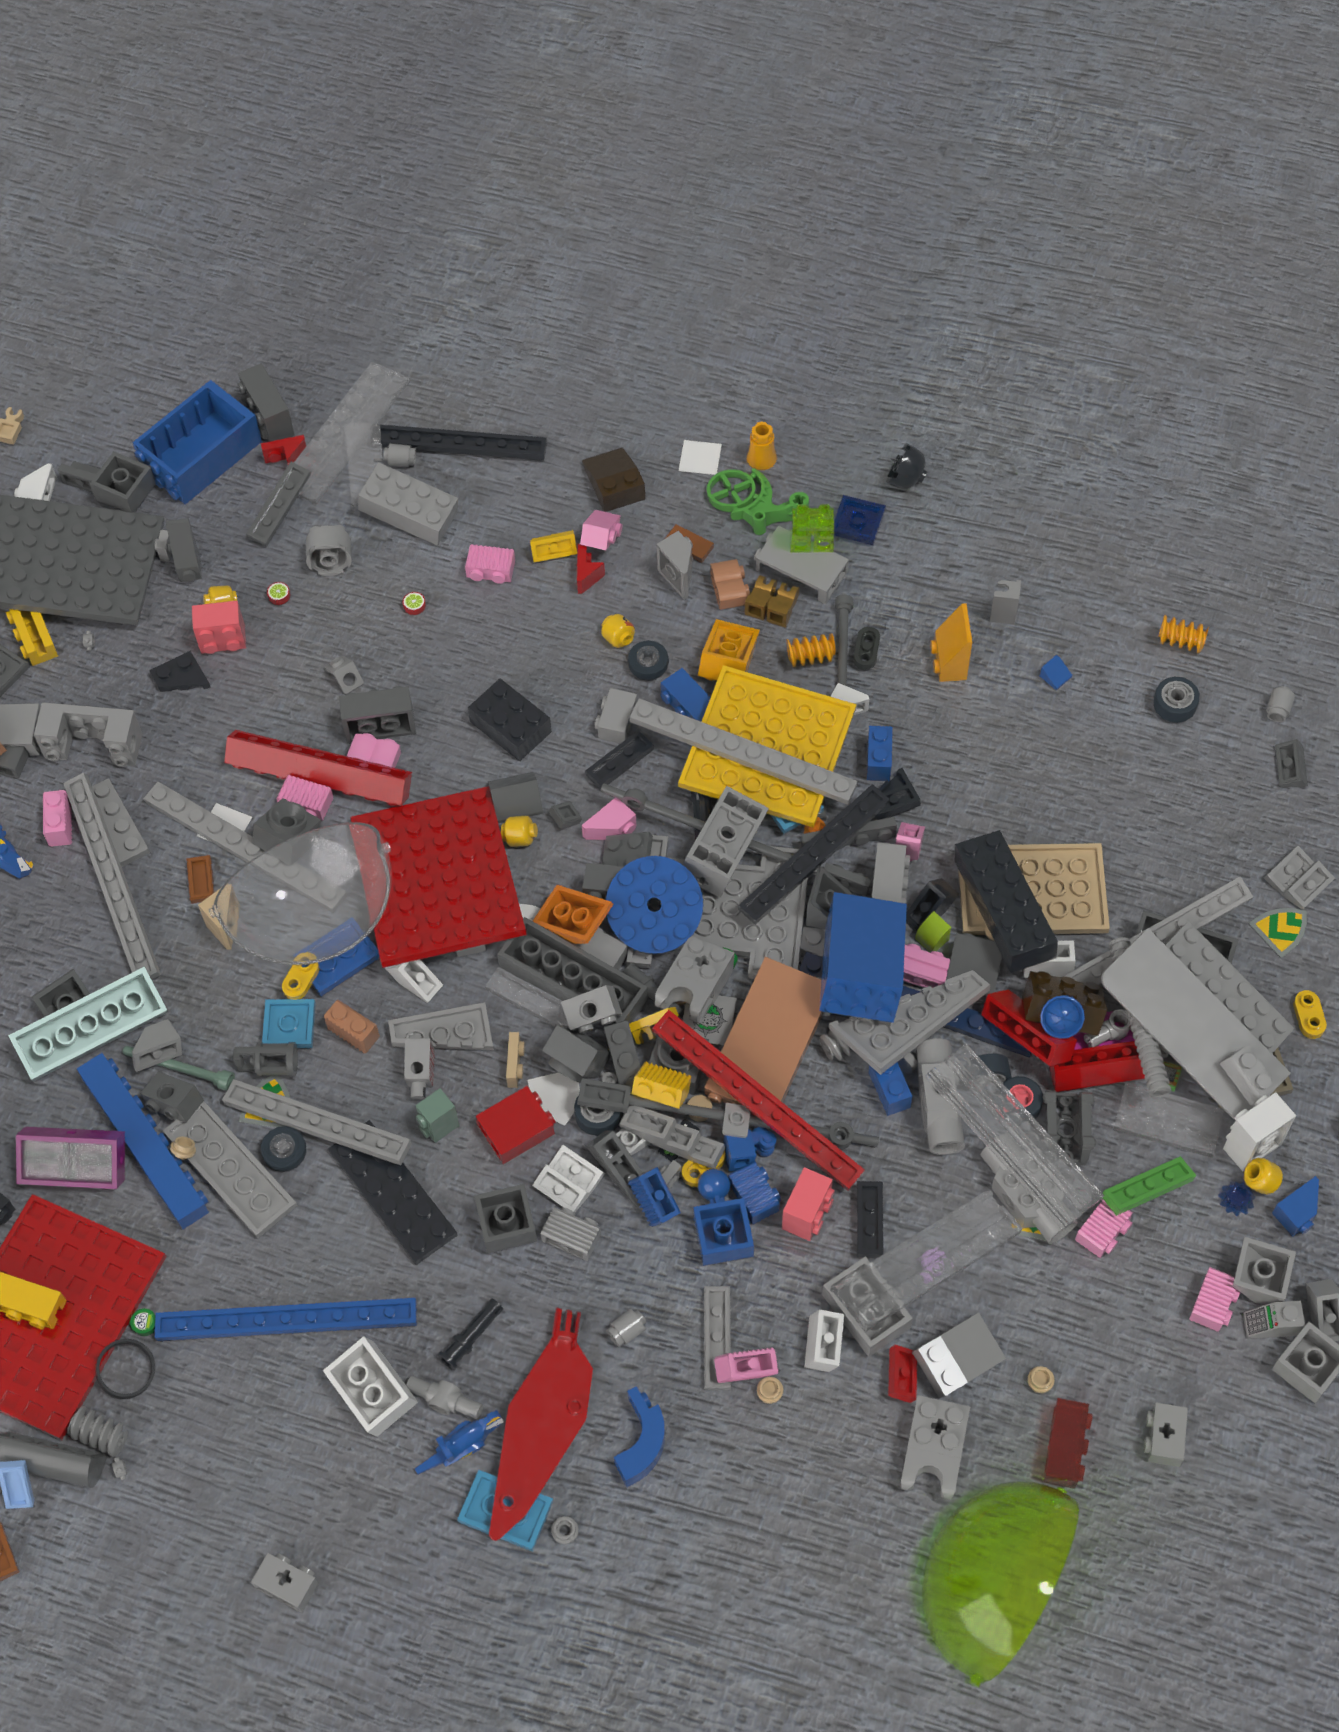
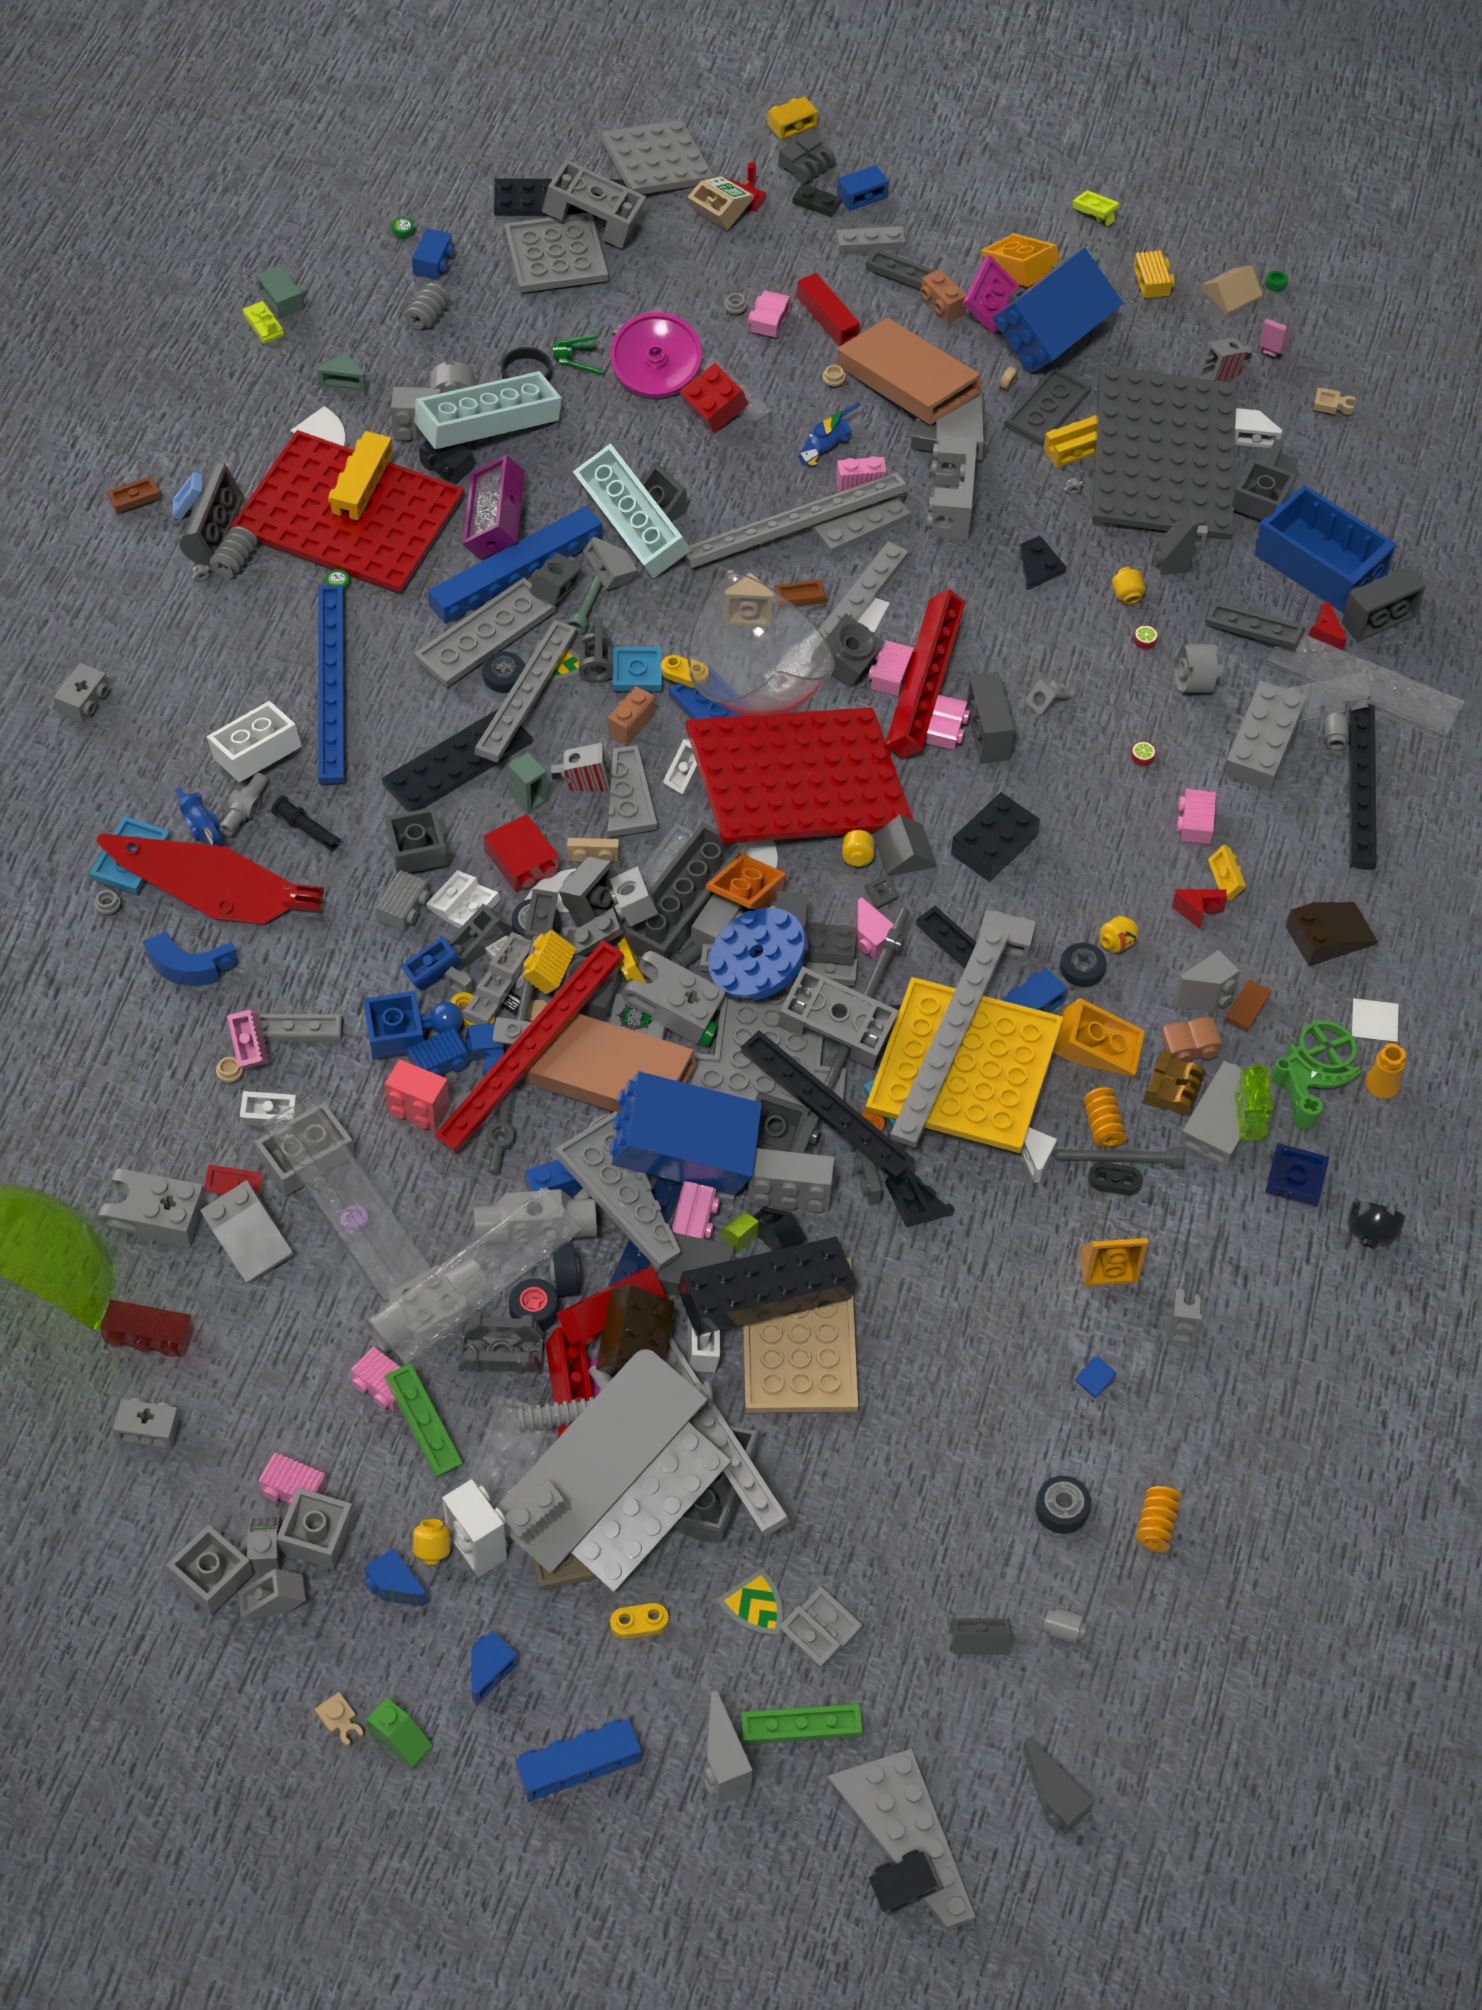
camera: 85 degrees right, 5 degrees down
black tyre [95,1339,155,1399] -> none
tan plate [170,1136,196,1159] -> none
coral brick [192,600,246,654] -> none
bright pink brick [580,510,623,550] -> none
light grey brick [606,1309,646,1347] -> none
black plate [857,1181,884,1258] -> none
blue brick [867,726,893,781] -> none
bright pink slope [896,822,925,861] -> none
tan plate [1028,1366,1054,1393] -> none
blue hat [1040,995,1085,1039] -> none
clear blue piece [1218,1181,1255,1216] -> none

